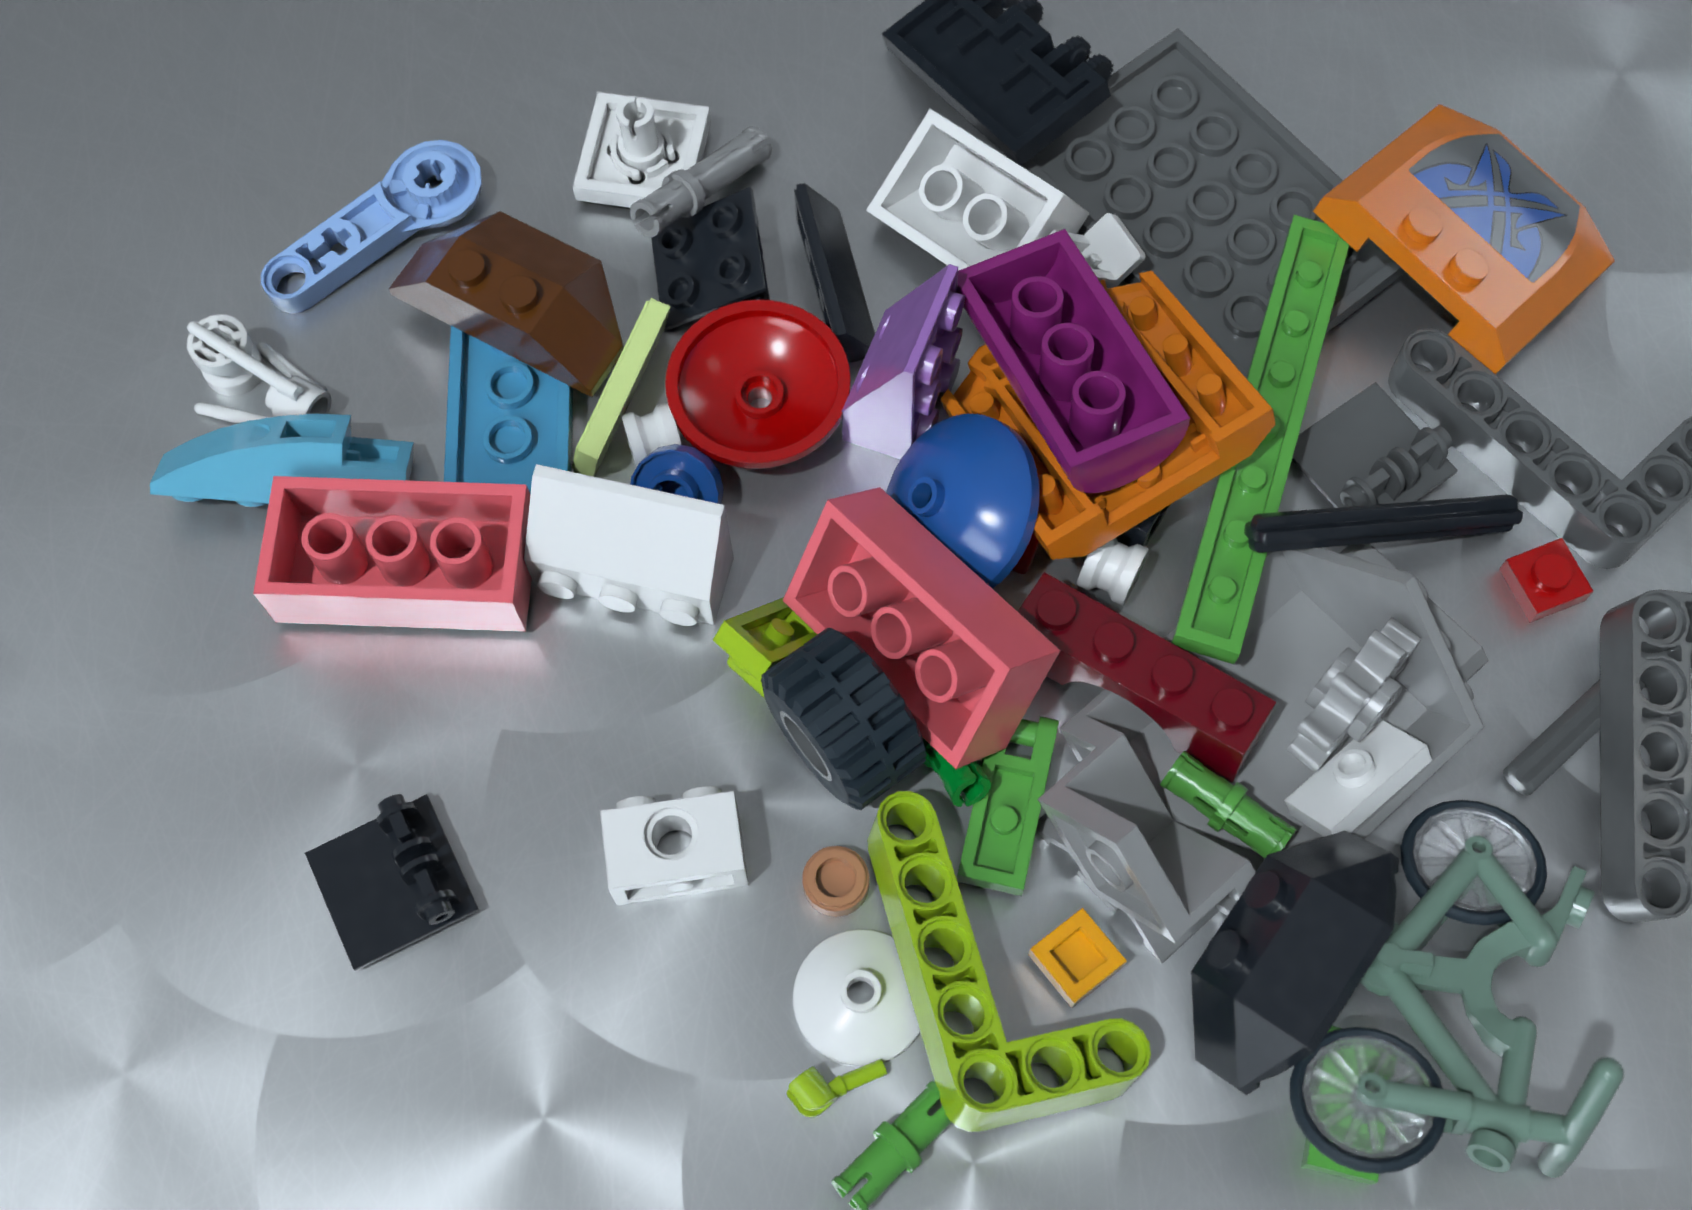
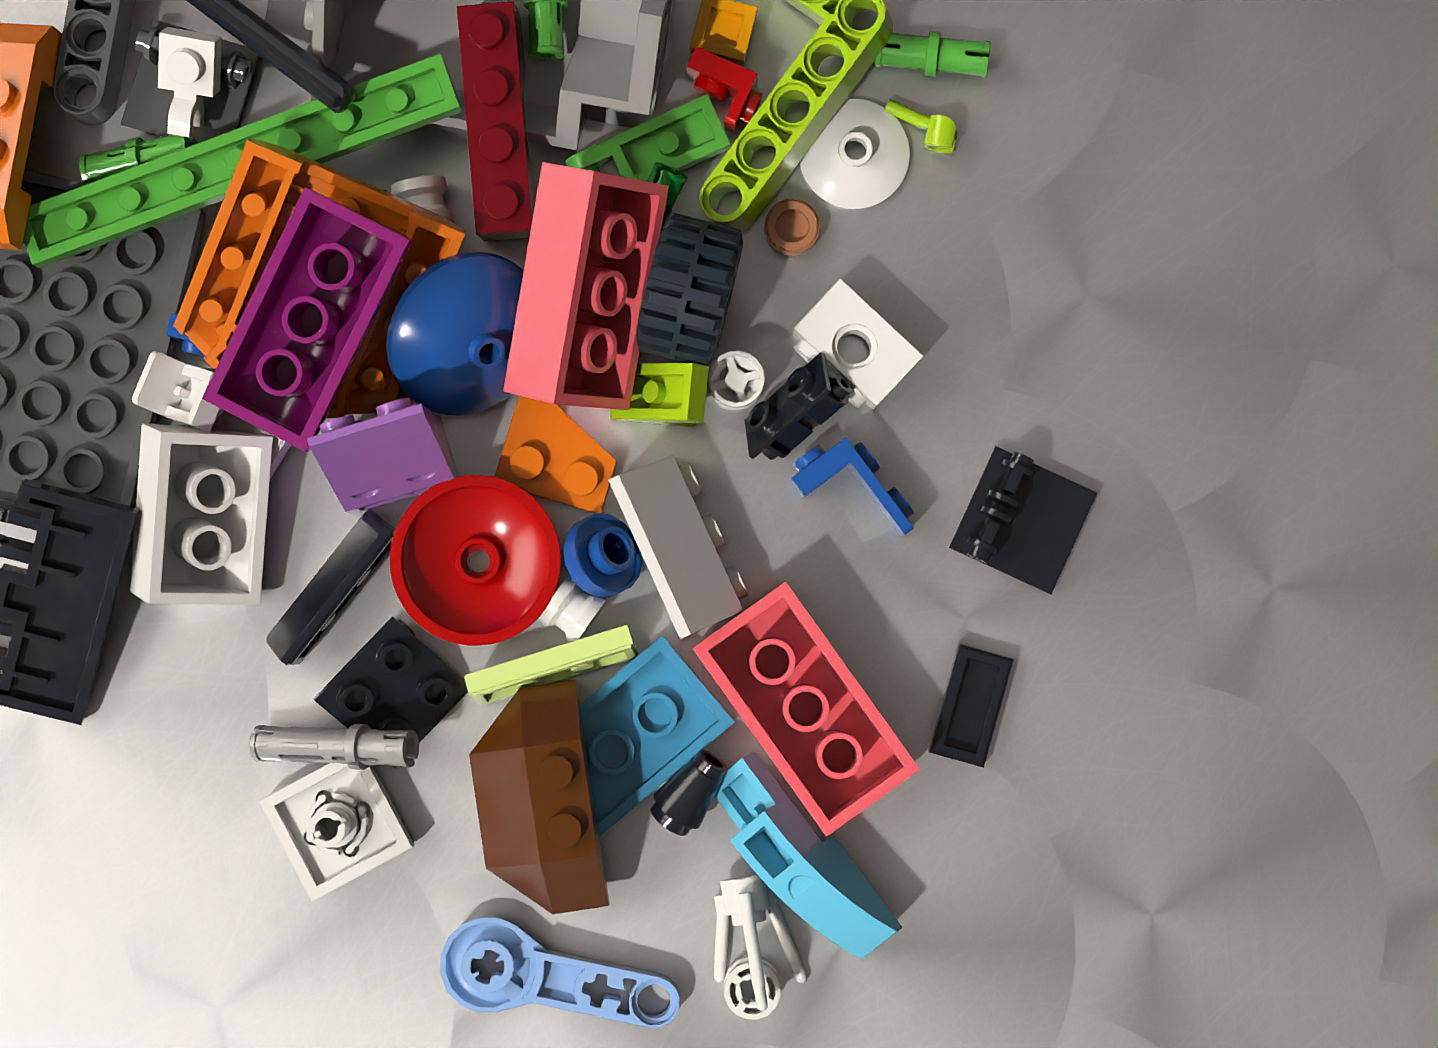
camera: 130 degrees left, 20 degrees up
none -> bright green pin [79,134,196,184]
none -> white plate [158,27,222,137]
none -> orange wing [494,396,617,514]
none -> black cone [650,749,728,836]
none -> red bracket [687,46,763,134]
none -> white wheel [708,350,765,411]
none -> black hinge [744,352,853,460]
none -> blue bracket [790,438,914,537]
none -> black tile [928,644,1014,768]

